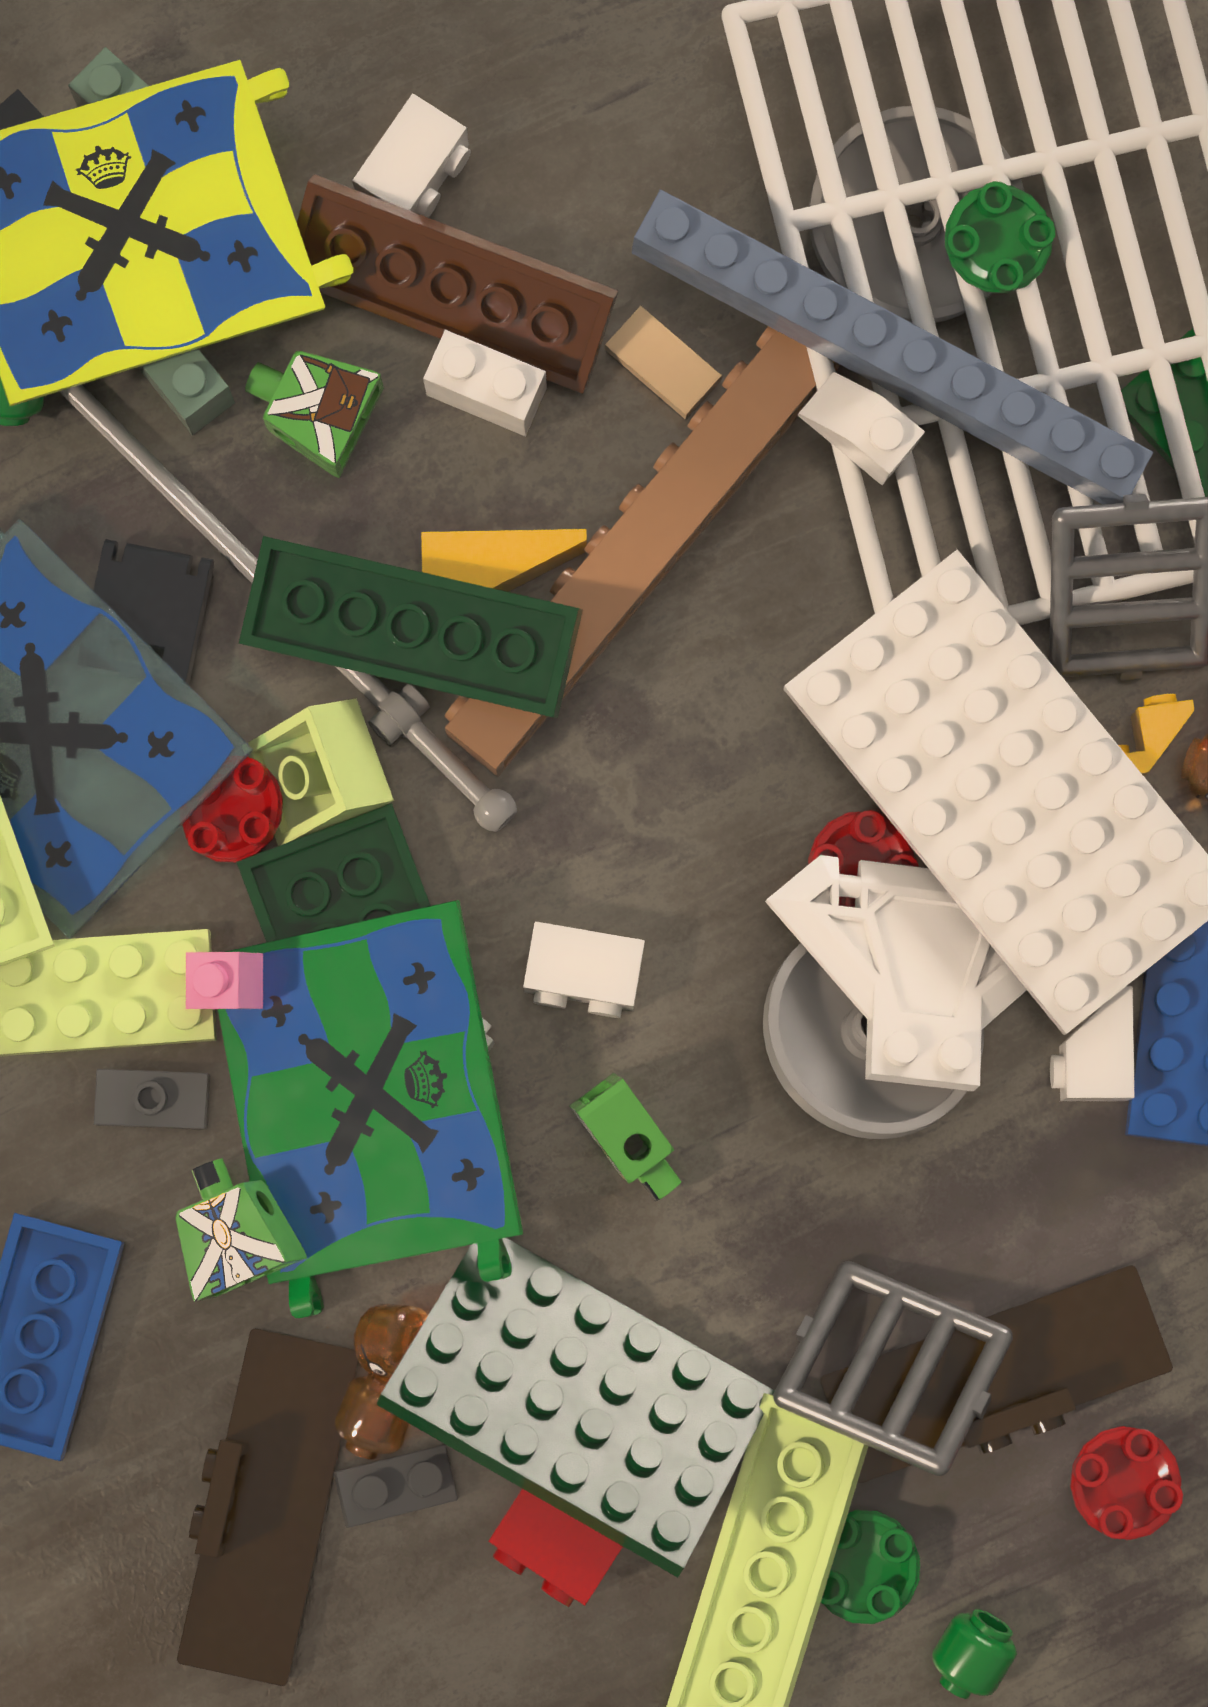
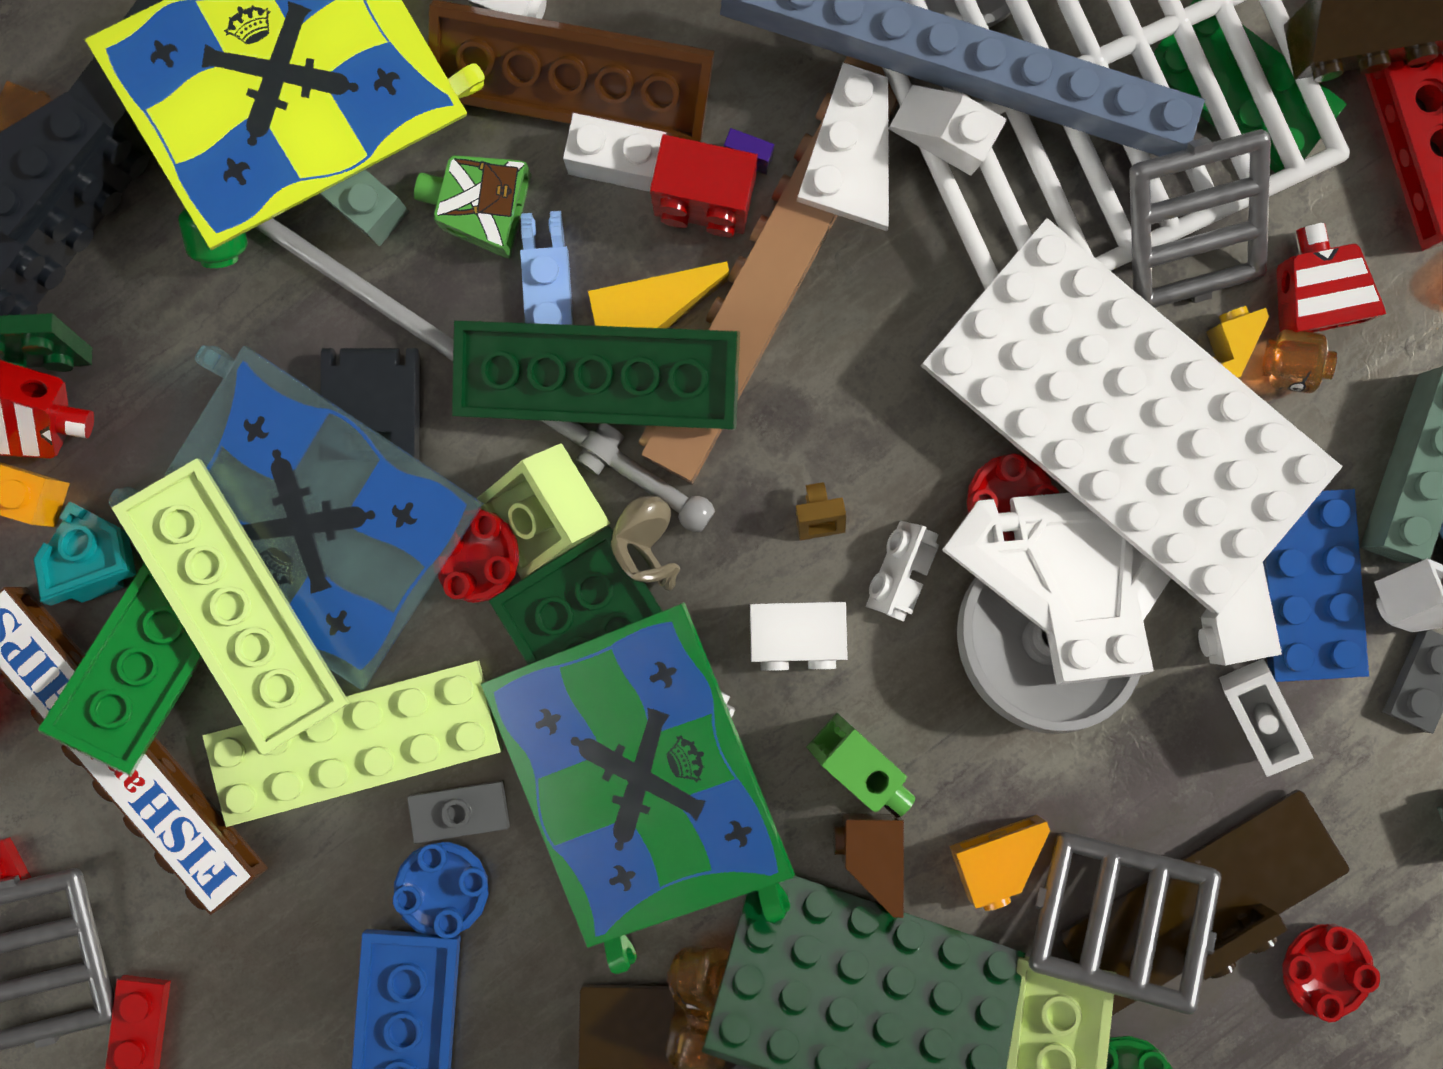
camera: 15 degrees left, 5 degrees up
torso [176,1158,307,1302] -> none
bright pink brick [186,952,263,1009] -> none
tan tile [605,306,722,420] -> none
none -> blue dish [393,842,489,939]
none -> light blue hinge [520,211,574,325]
none -> dark tan piece [611,496,680,591]
none -> red brick [650,134,758,237]
none -> dark purple plate [724,128,775,175]
none -> pearl gold tile [796,482,846,541]
none -> white wing [797,63,889,231]
none -> reddish brown slope [833,813,904,918]
none -> white hinge [865,521,940,622]
none -> light orange slope [949,815,1050,911]
none -> white brick [1219,658,1314,777]

